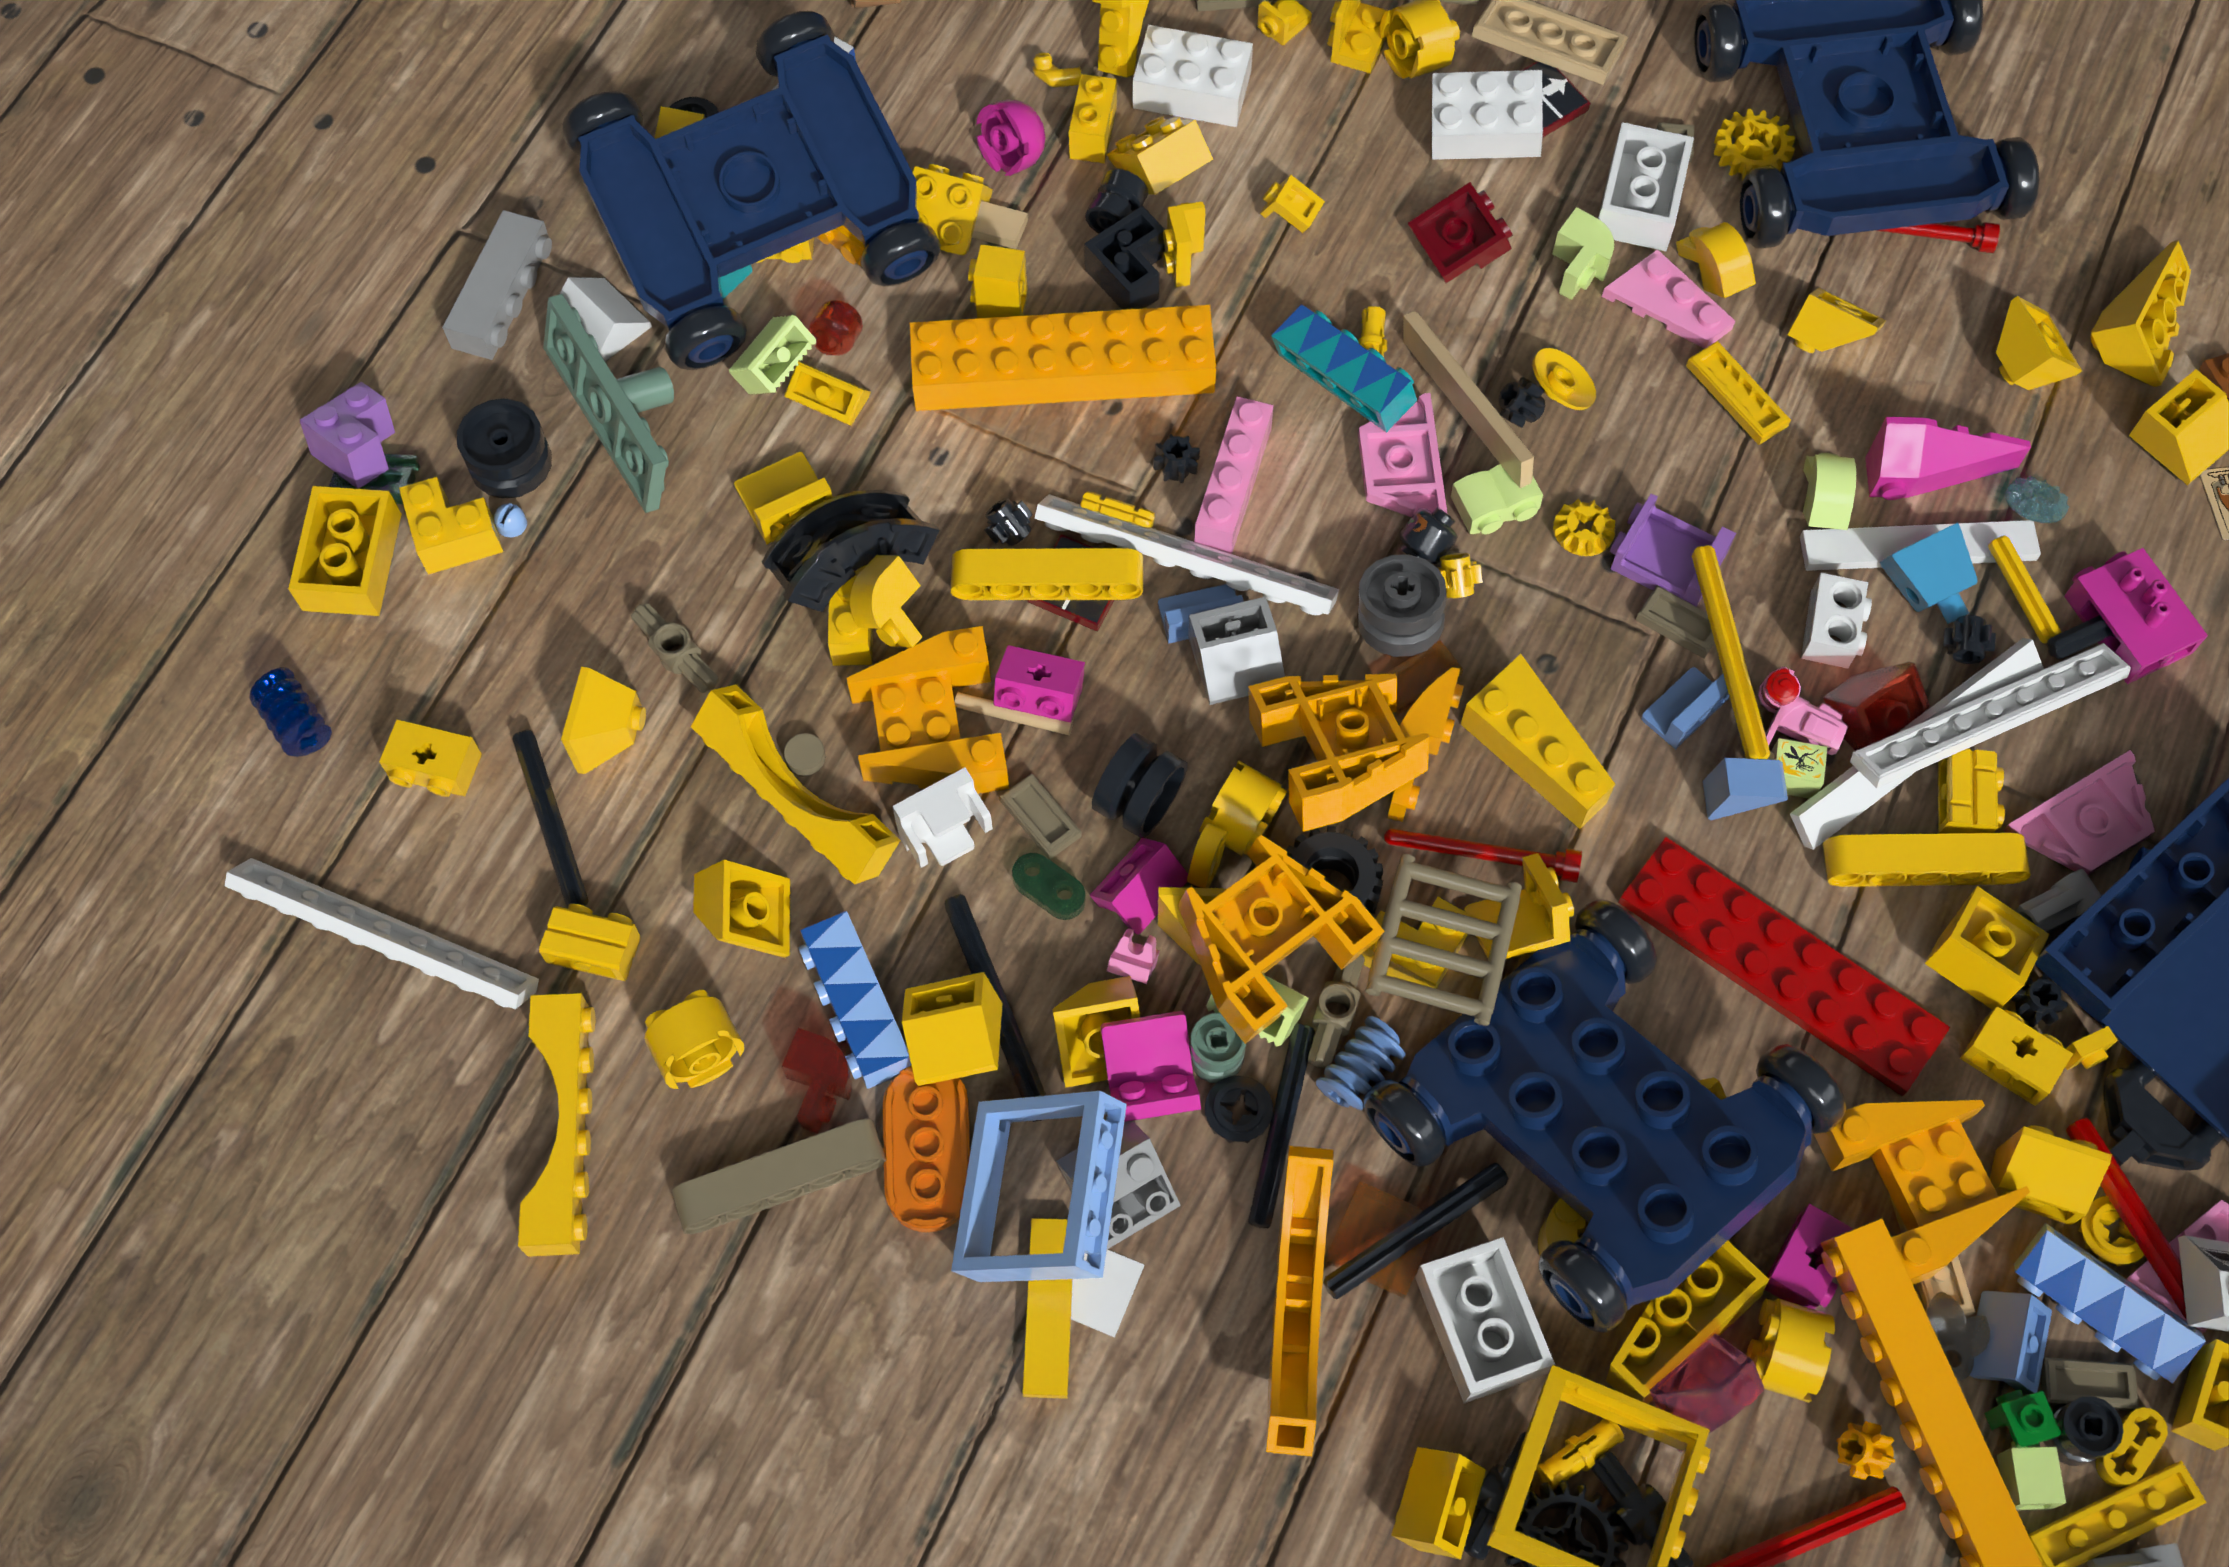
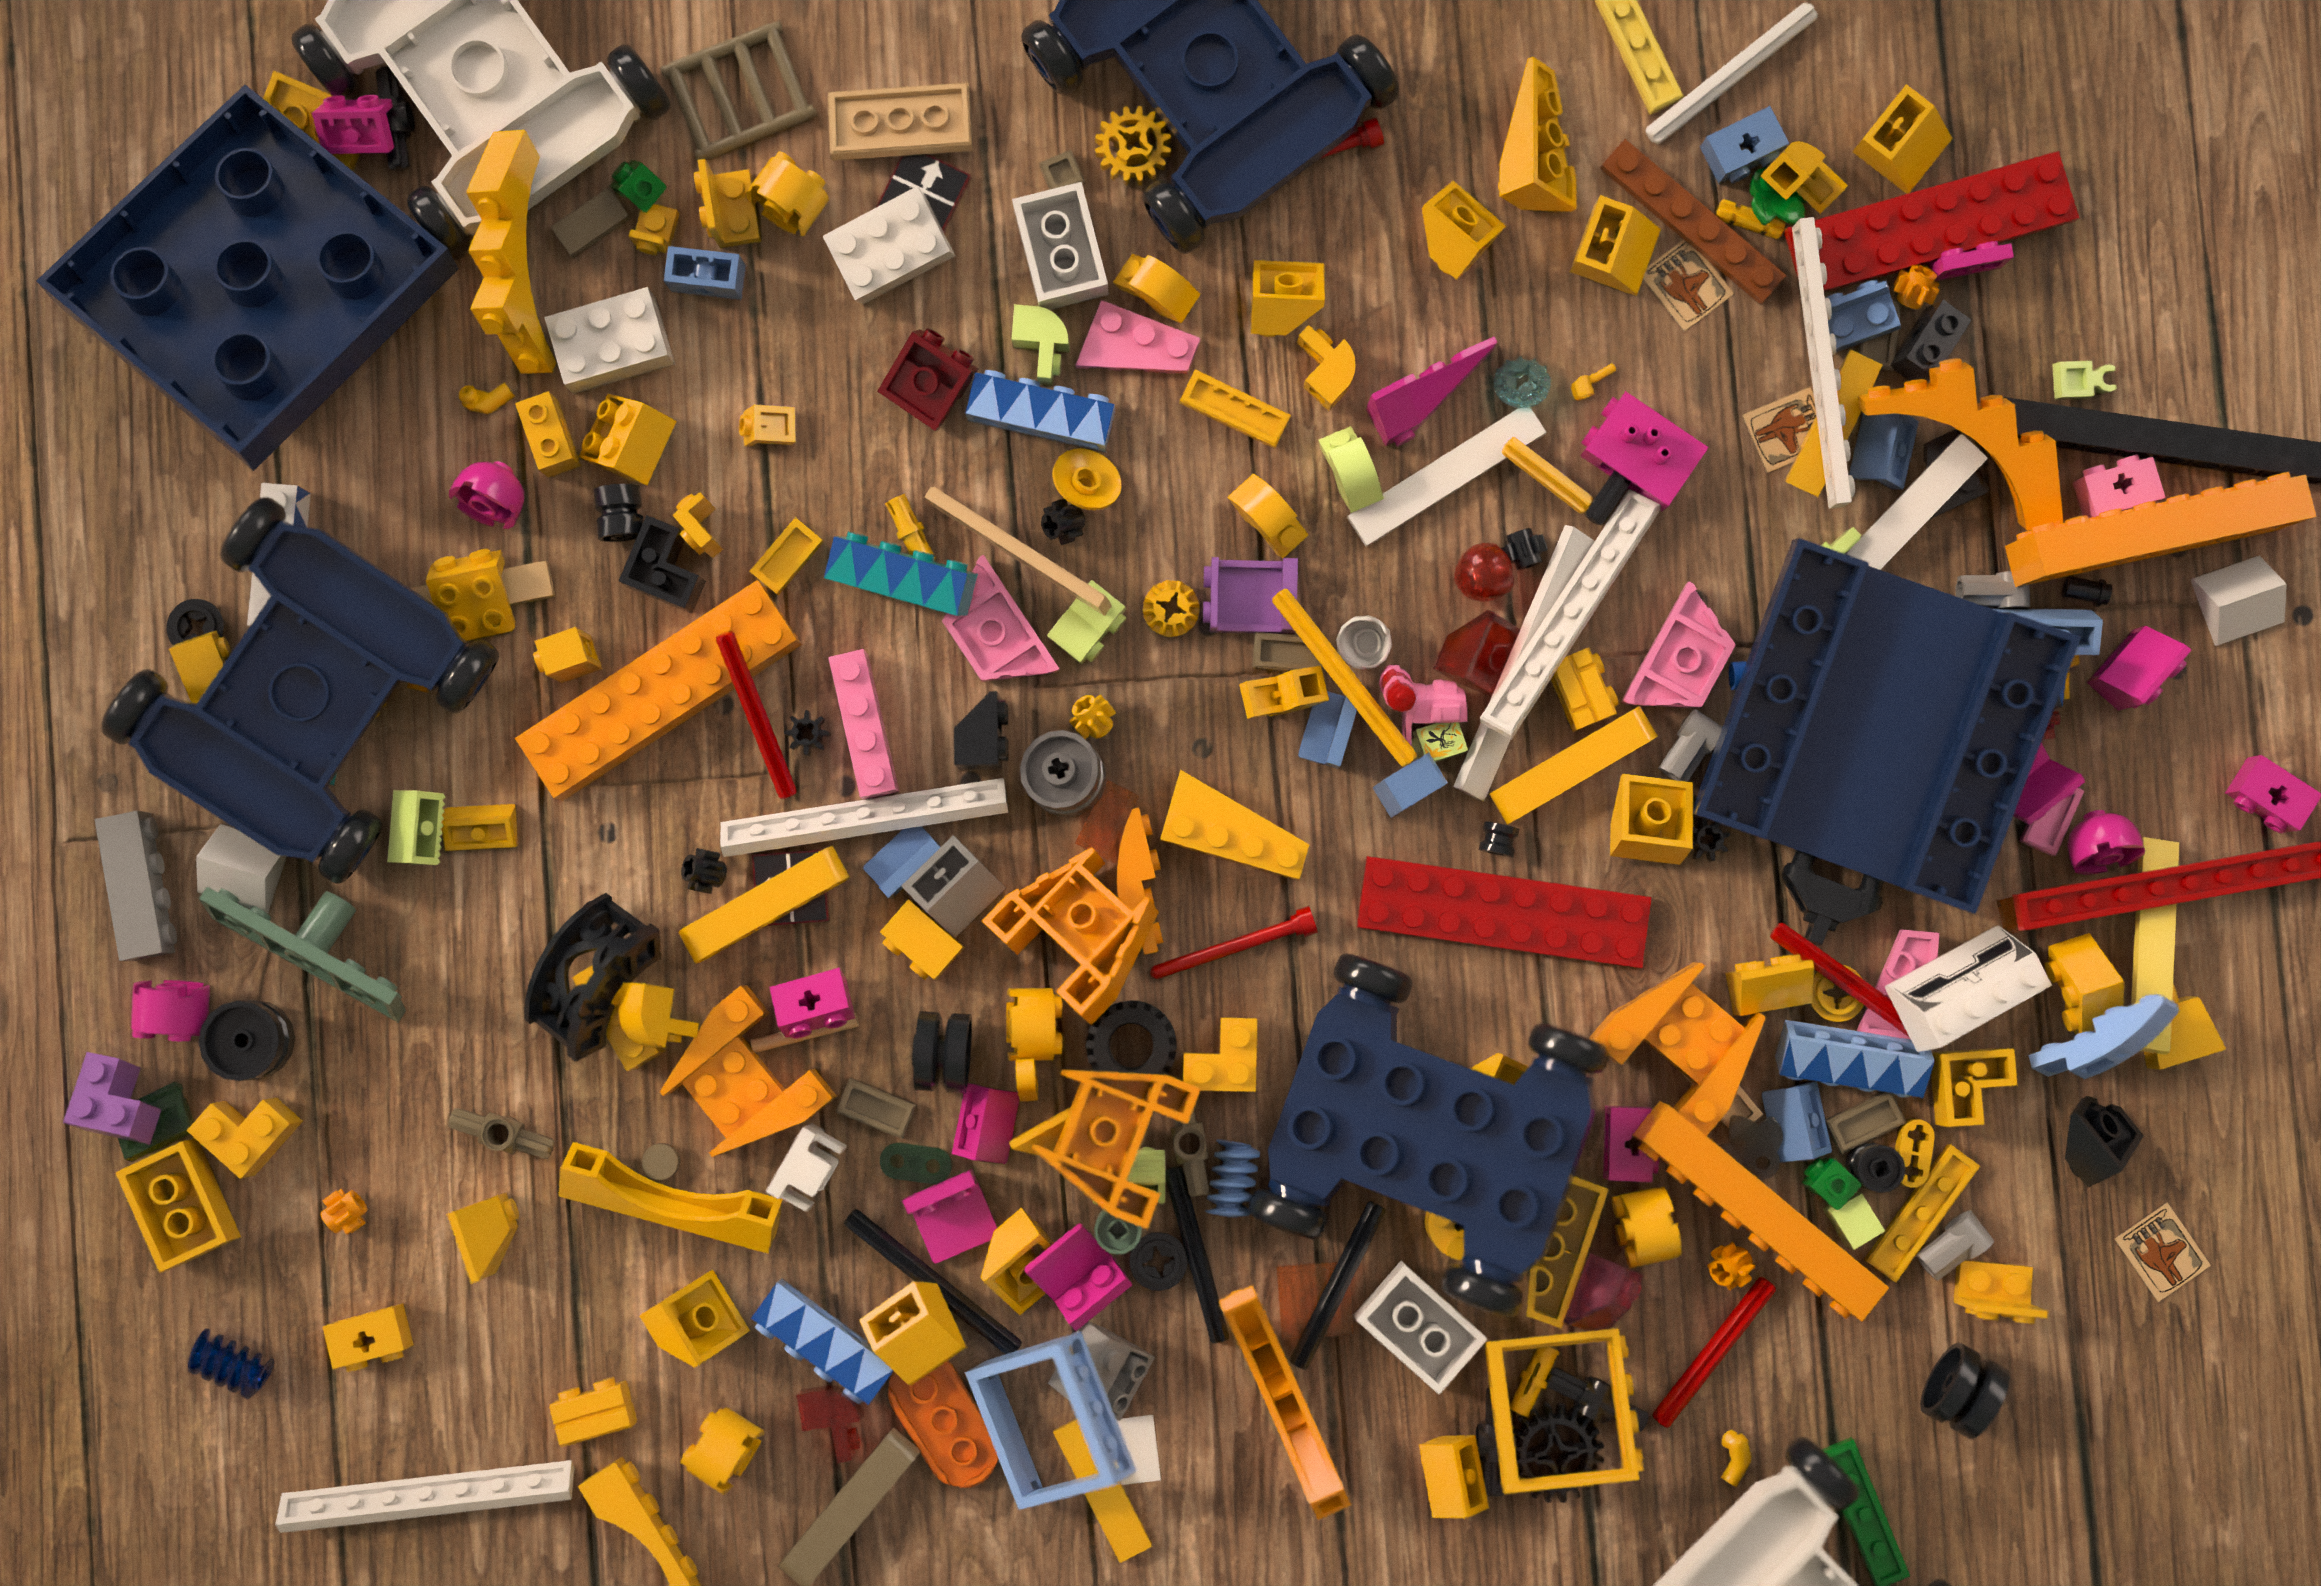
camera: 30 degrees left, 20 degrees up
light blue hinge [494,503,527,537] -> none
black axle [512,729,589,908] -> none
yellow bracket [734,452,833,545] -> none
clear red head [809,300,863,356] -> none
yellow axle [1080,491,1155,528] -> none
bright pink tile [1107,929,1160,984] -> none
dark tan bar [1365,854,1522,1026] -> none
black head [1399,507,1458,564] -> none
yellow bracket [1464,853,1574,959] -> none
white brick [1801,573,1872,669] -> none
dark azure torso [1880,523,1977,624] -> none
yellow brick [1960,1006,2073,1106] -> none
yellow plate [2065,1026,2118,1070] -> none
none -> dark pink brick [131,980,210,1042]
none -> light orange gear [321,1189,368,1235]
none -> medium blue brick [664,246,746,300]
none -> red axle [716,631,797,799]
none -> yellow tile [749,517,824,596]
none -> yellow brick [880,899,965,980]
none -> dark pink bracket [902,1169,998,1264]
none -> black slope [954,691,1009,770]
none -> brick [965,370,1115,452]
none -> yellow brick [1227,473,1308,559]
none -> yellow brick [1239,665,1329,719]
none -> yellow brick [1297,325,1356,411]
none -> white hair [1336,615,1392,670]
none -> clear red hair [1454,542,1514,602]
none -> black wheel [1478,822,1520,857]
none -> yellow hand [1571,363,1616,401]

